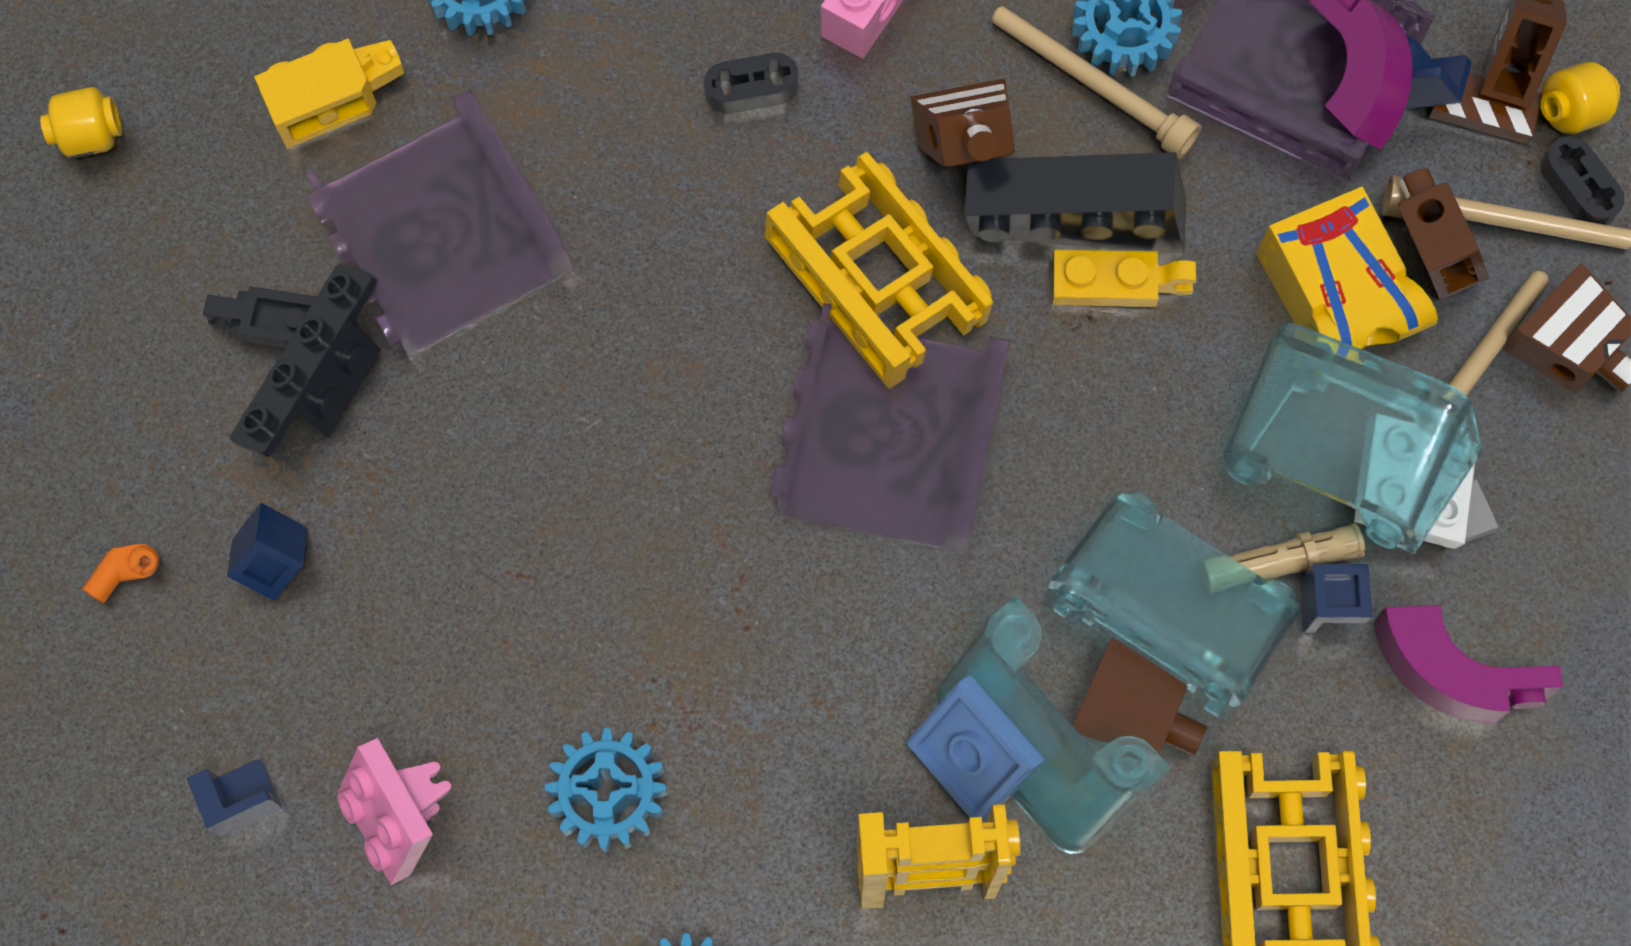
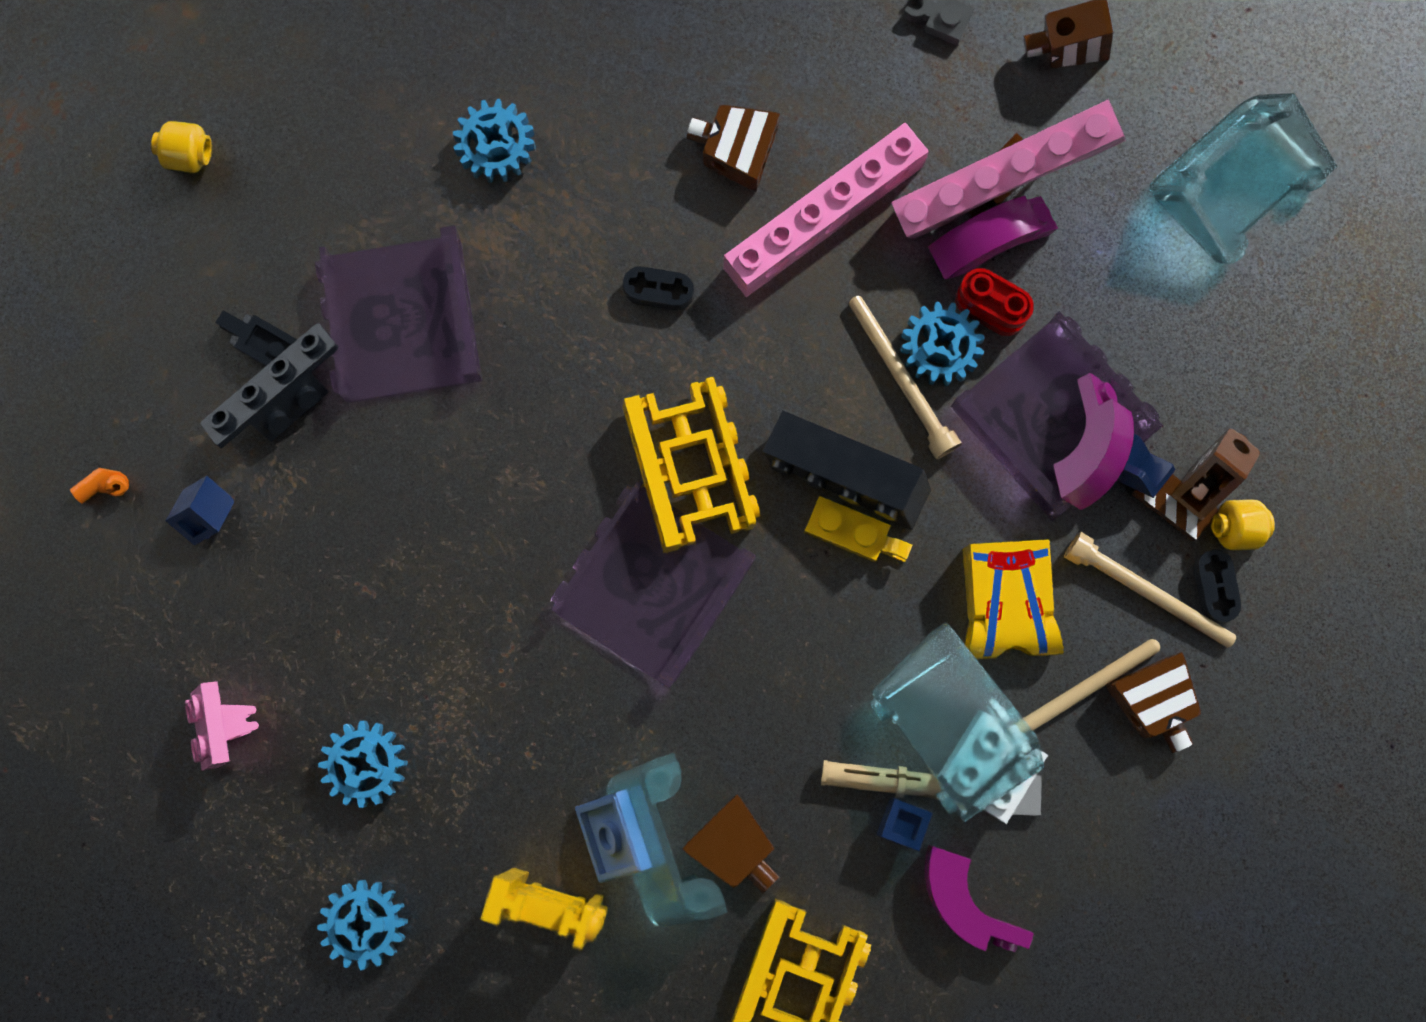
camera: 20 degrees right, 10 degrees up
dark blue panel [186,760,283,838] -> none
yellow hinge [254,38,405,149] -> none
reddish brown torso [910,78,1015,167] -> none
clear light blue windscreen [1043,491,1300,723] -> none
reddish brown torso [1398,168,1489,300] -> none

